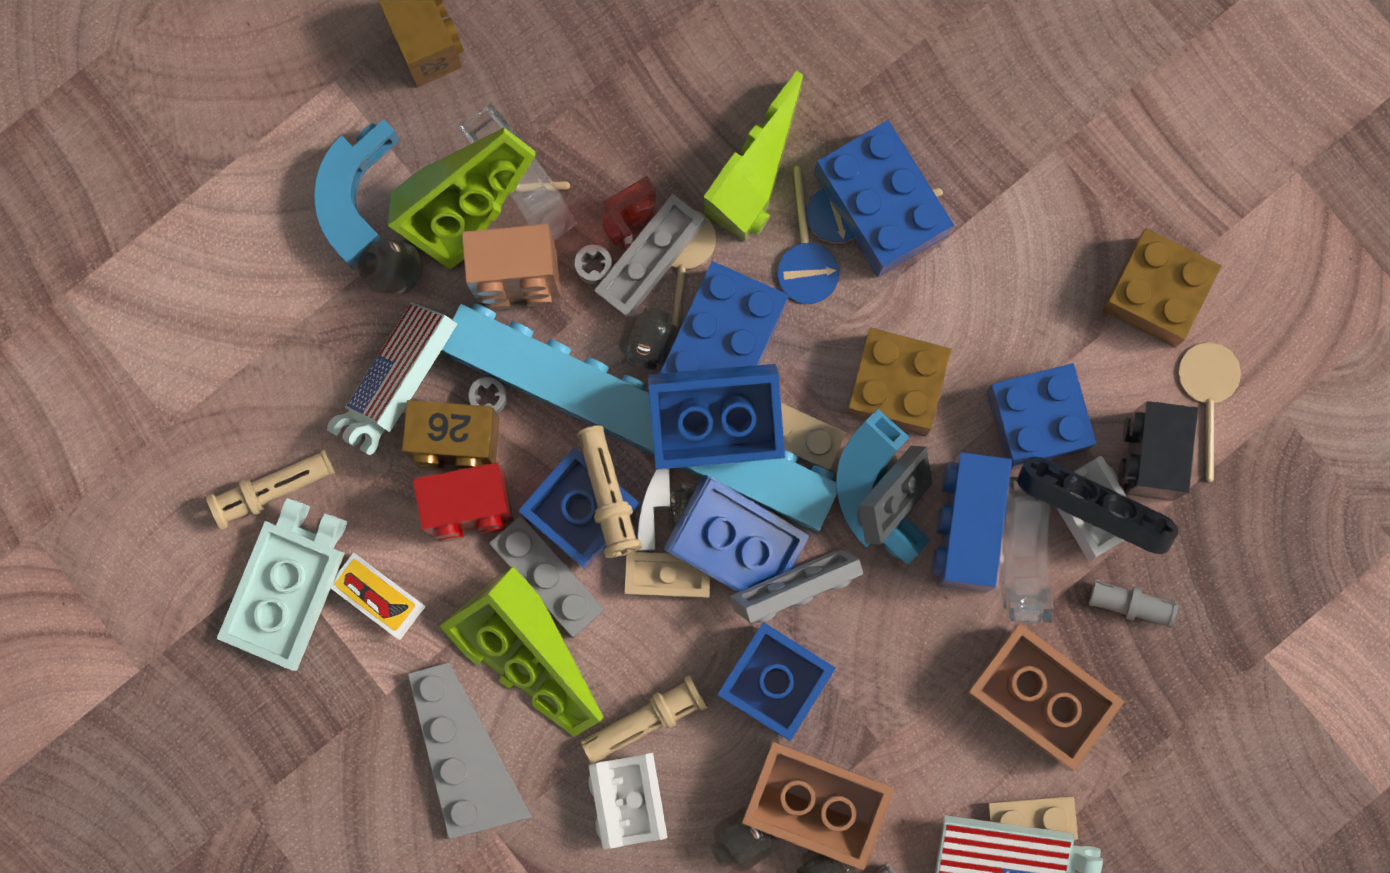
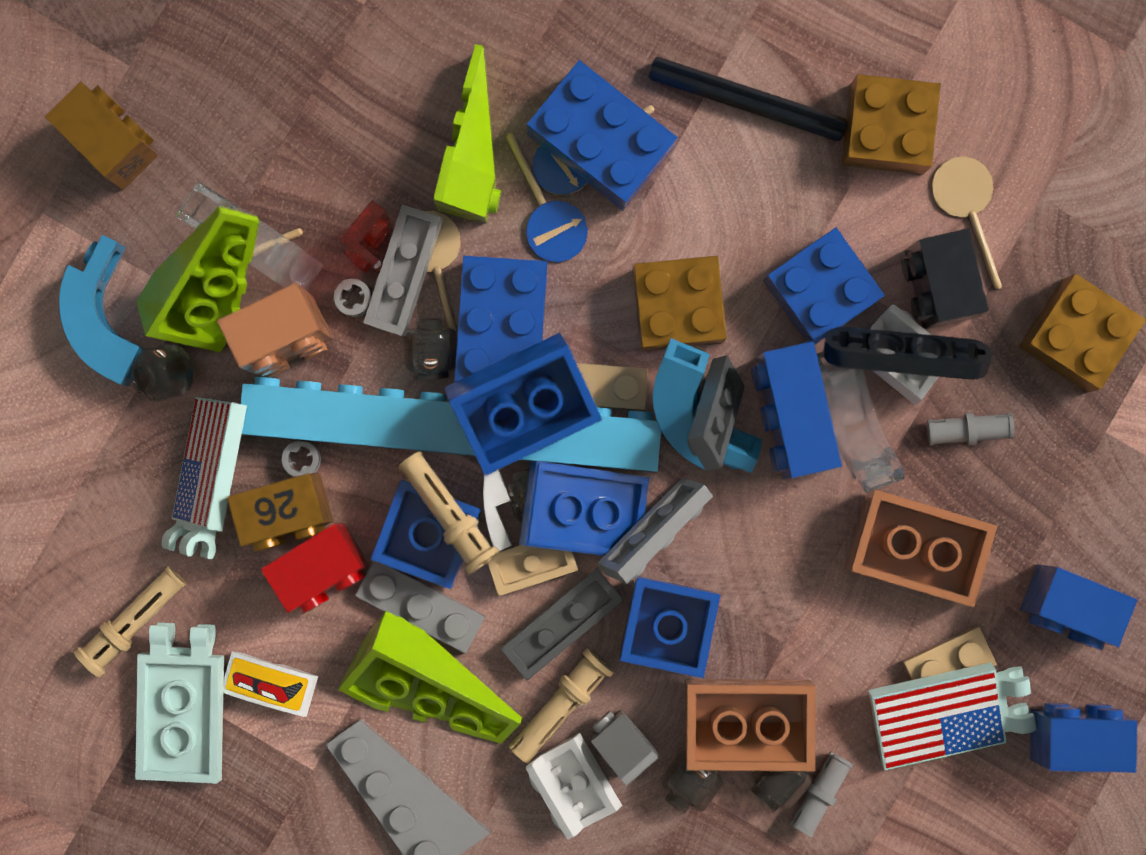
camera: 30 degrees left, 5 degrees up
none -> dark grey plate [500,568,624,681]
none -> light grey slope [591,709,658,786]
none -> black axle [649,57,847,141]
none -> pearl gold brick [1019,273,1146,393]
none -> blue brick [1019,564,1138,651]

